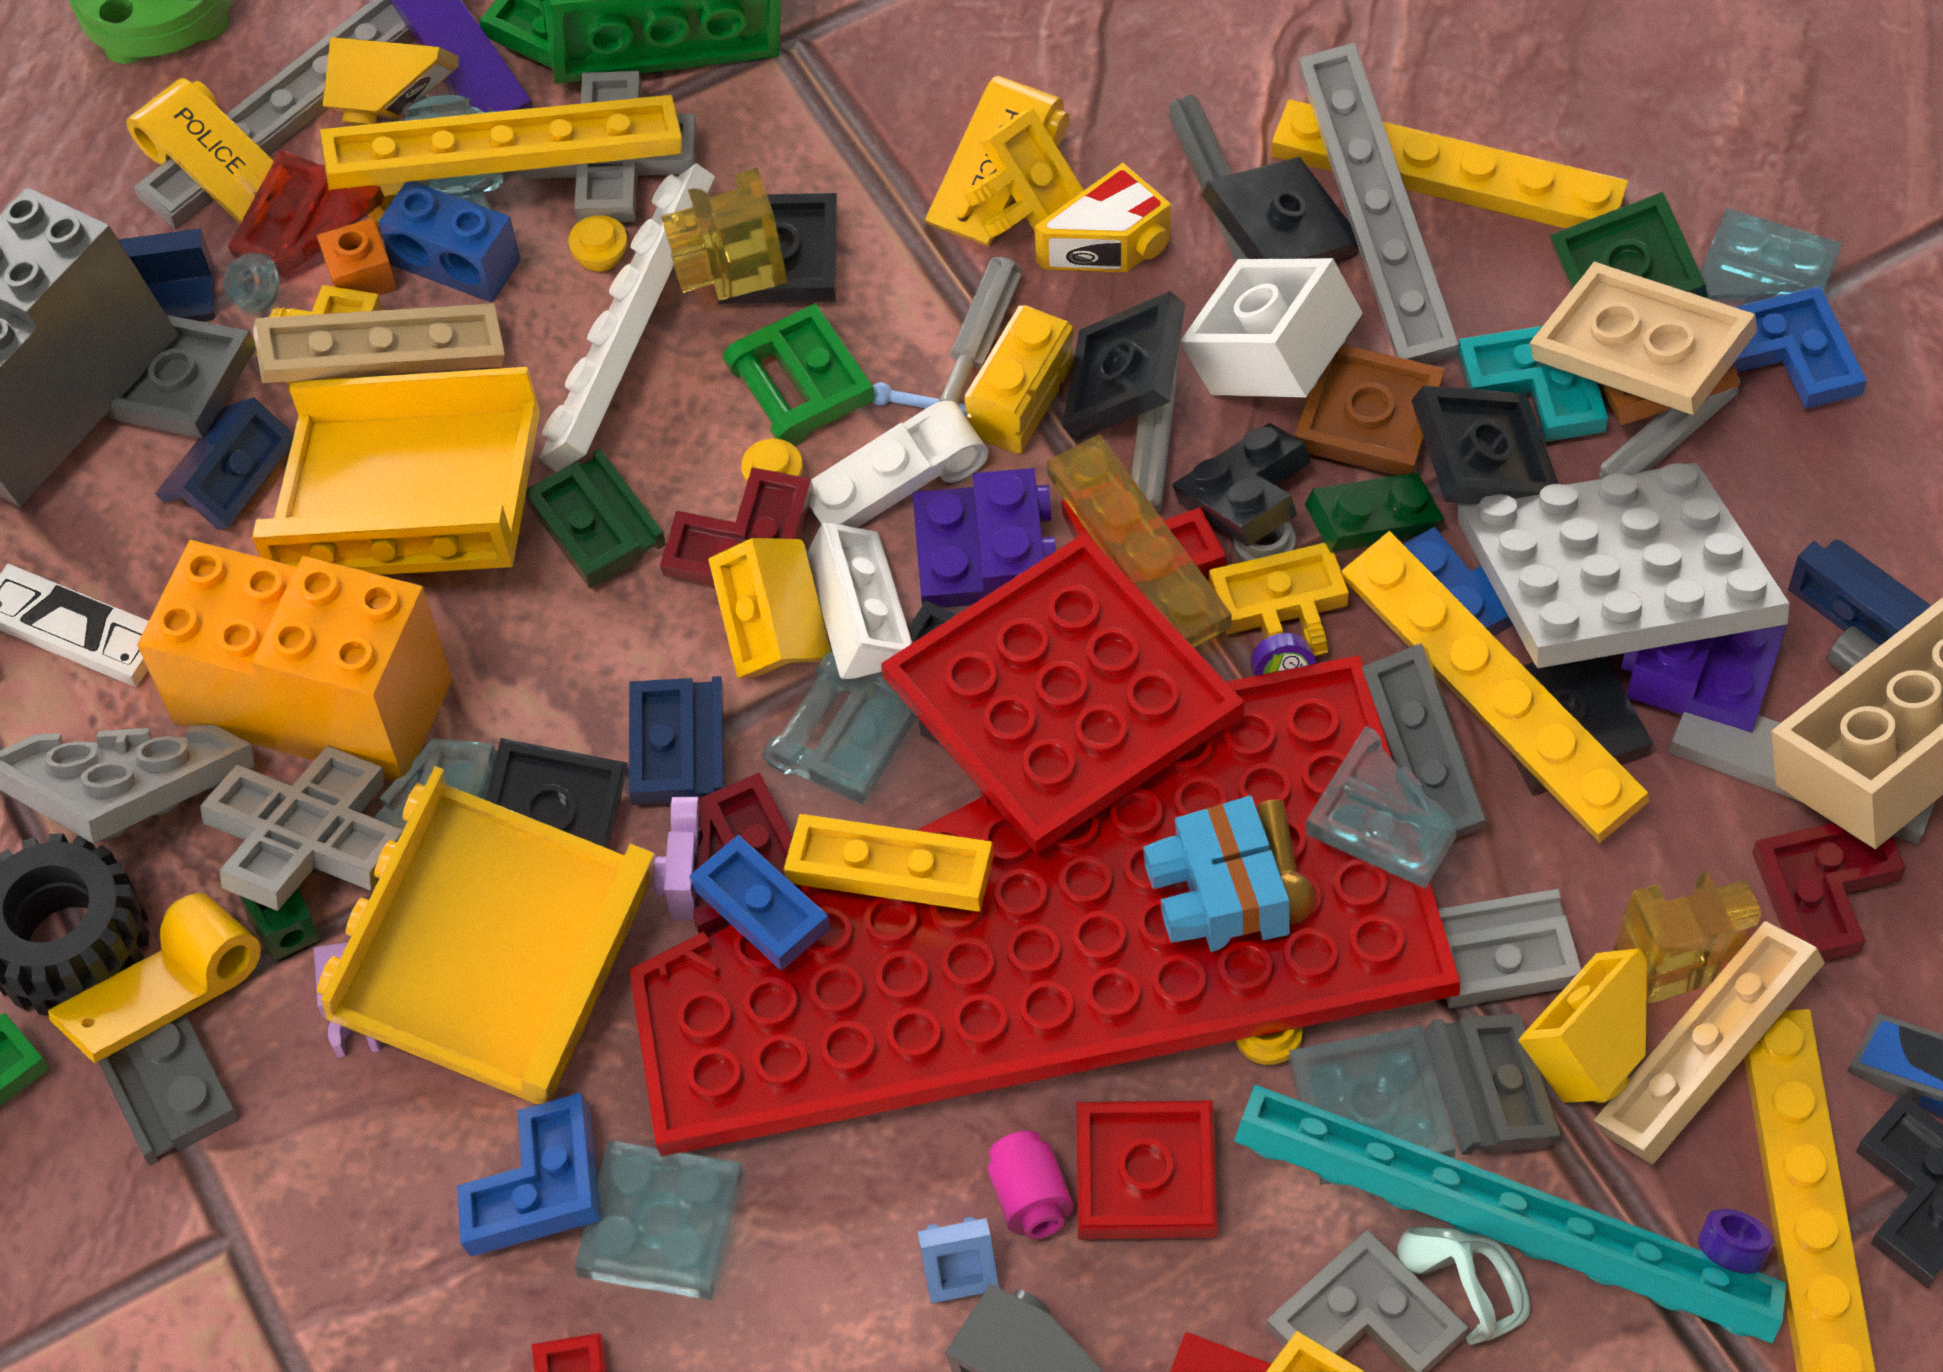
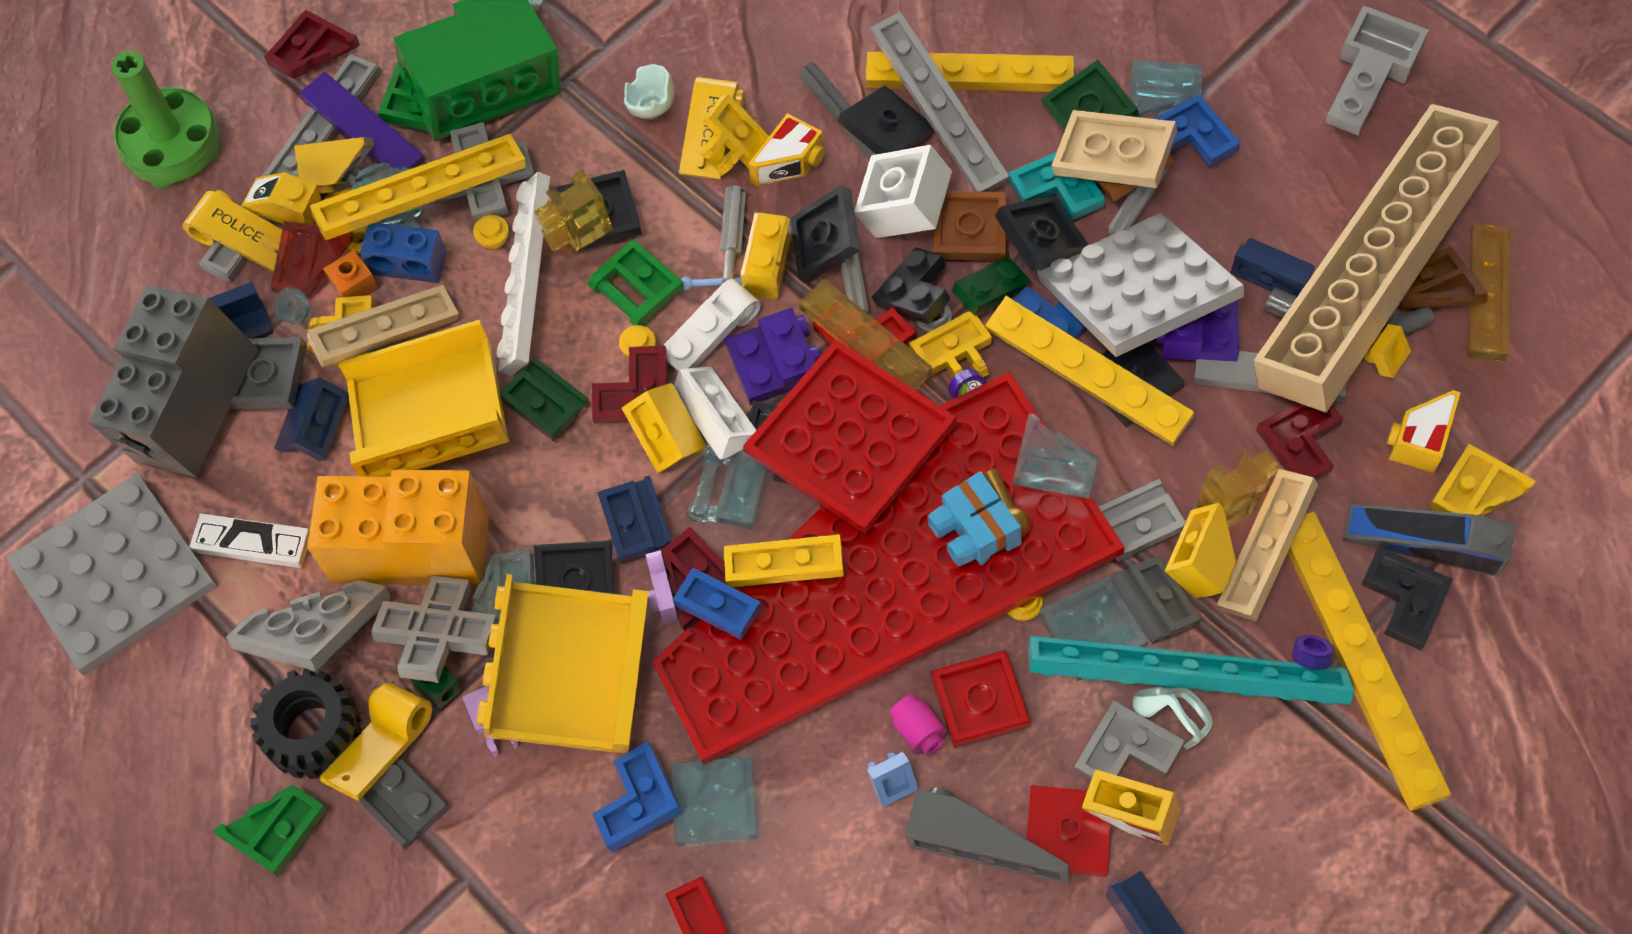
camera: 15 degrees left, 5 degrees up
dark grey plate [1362,643,1491,848] -> none
none -> yellow slope [241,172,321,234]
none -> light aqua hair [624,64,675,119]

